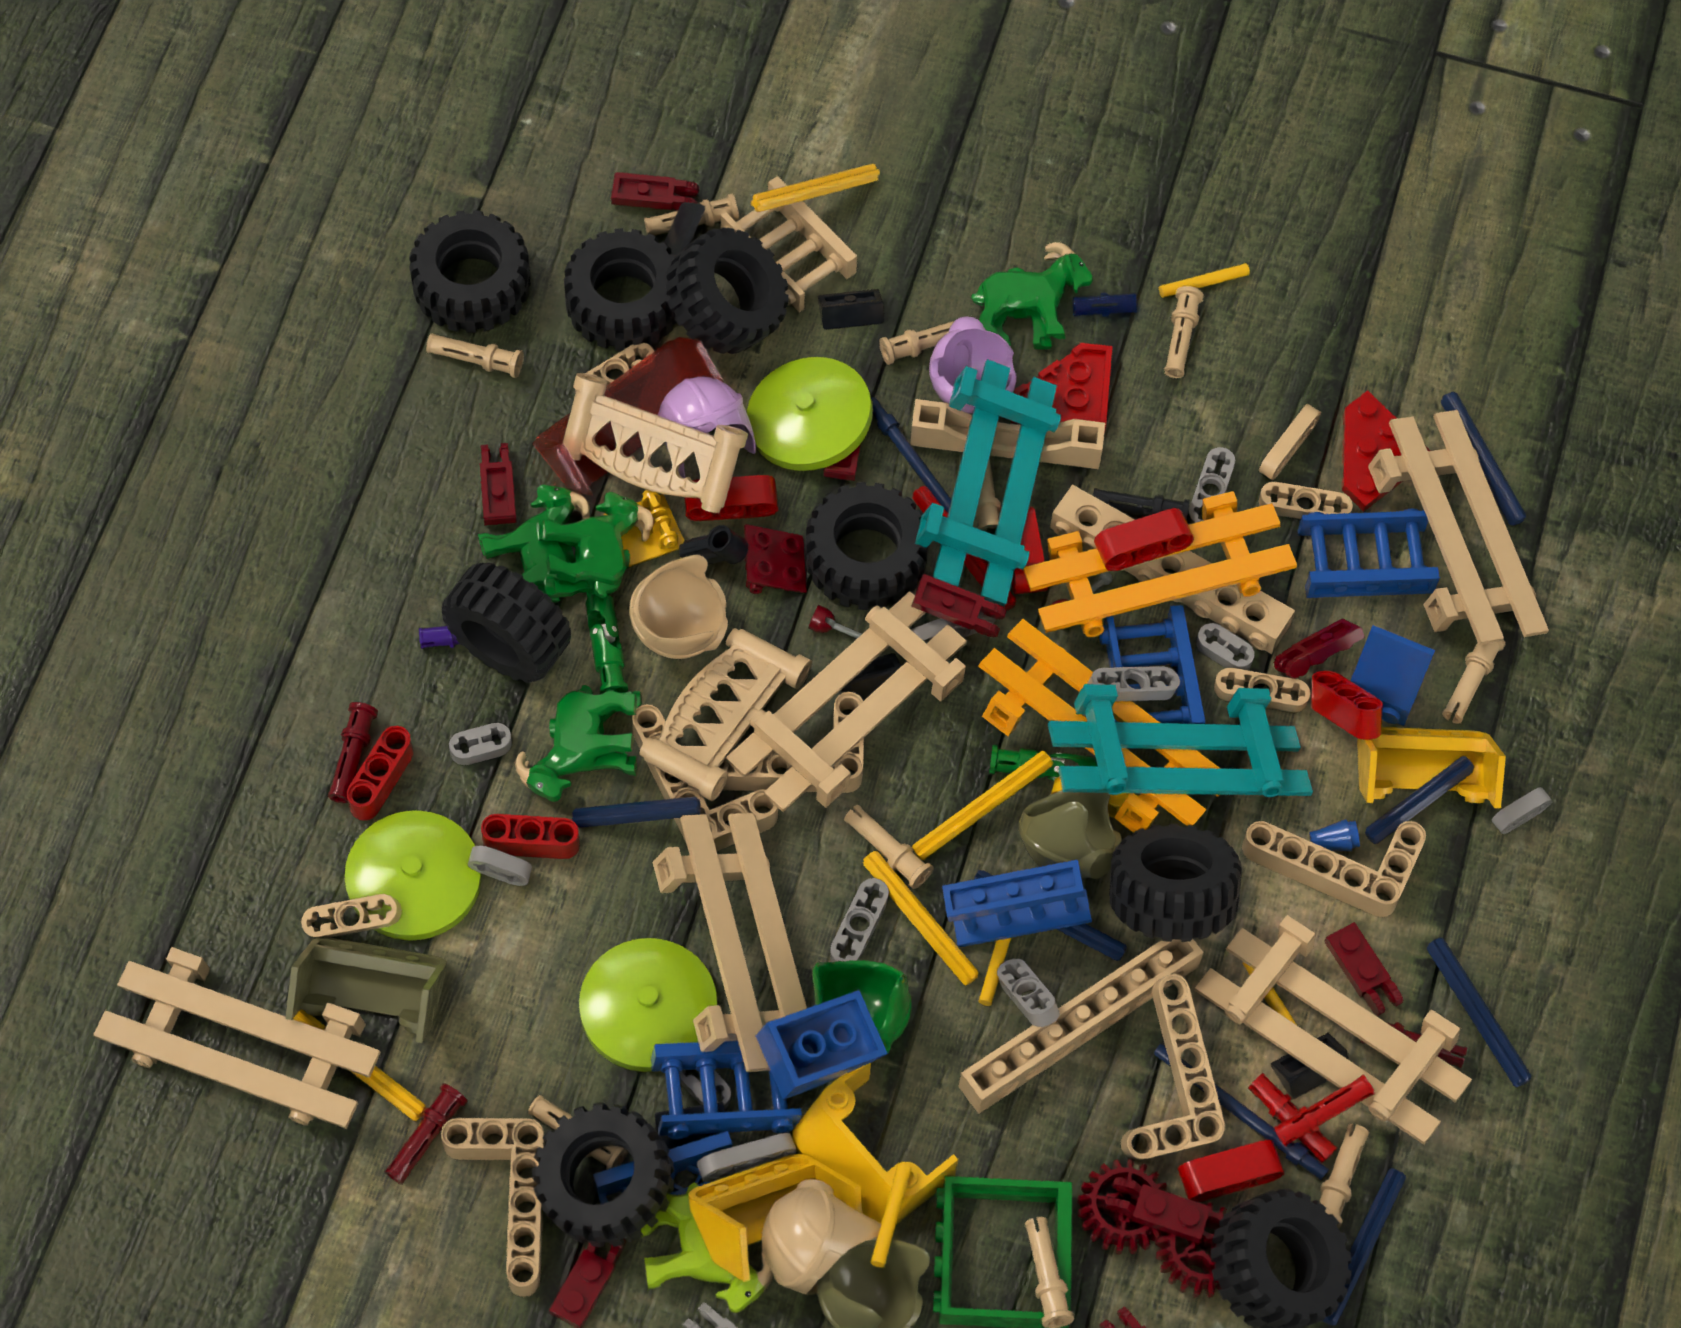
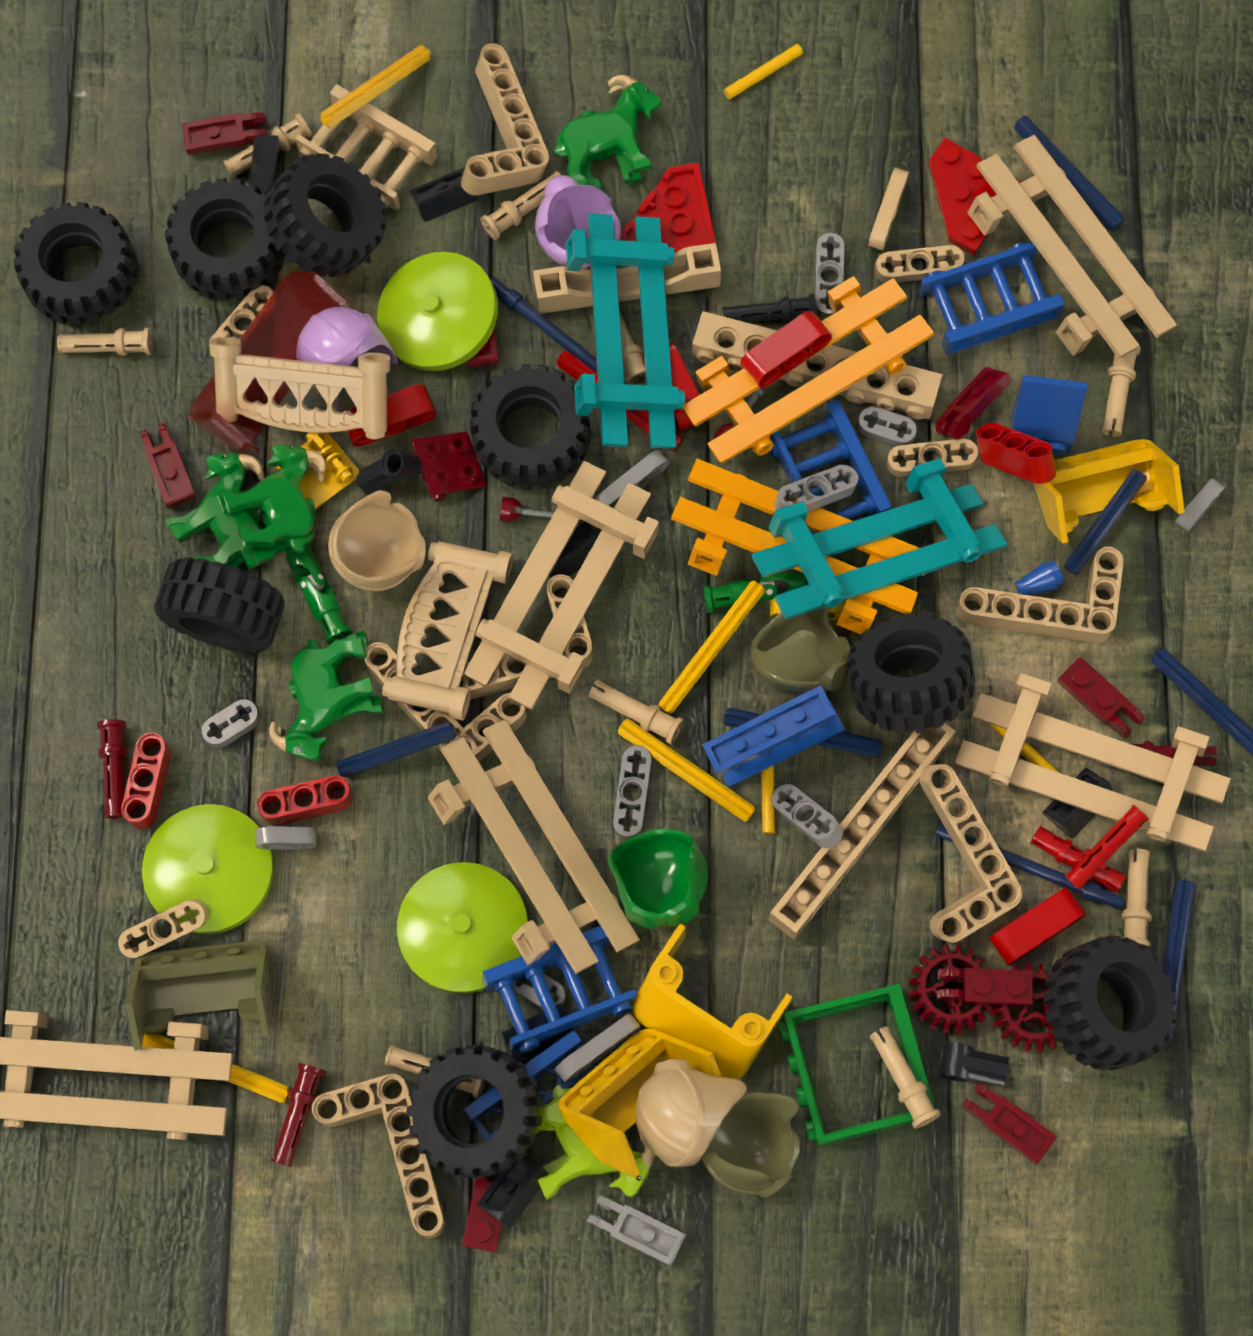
camera: 10 degrees left, 10 degrees up
dark purple pin [419,626,460,649] -> none
blue slope [756,990,888,1100] -> none
yellow bar [871,1164,911,1268] -> none
dark red hinge [911,574,1006,638] -> none
clear blue pin [1072,292,1137,317] -> none
tan pin [1164,286,1204,378] -> none
none -> tan beam [461,44,549,195]
none -> black slope [476,1156,549,1229]
none -> black piece [939,1042,1009,1087]

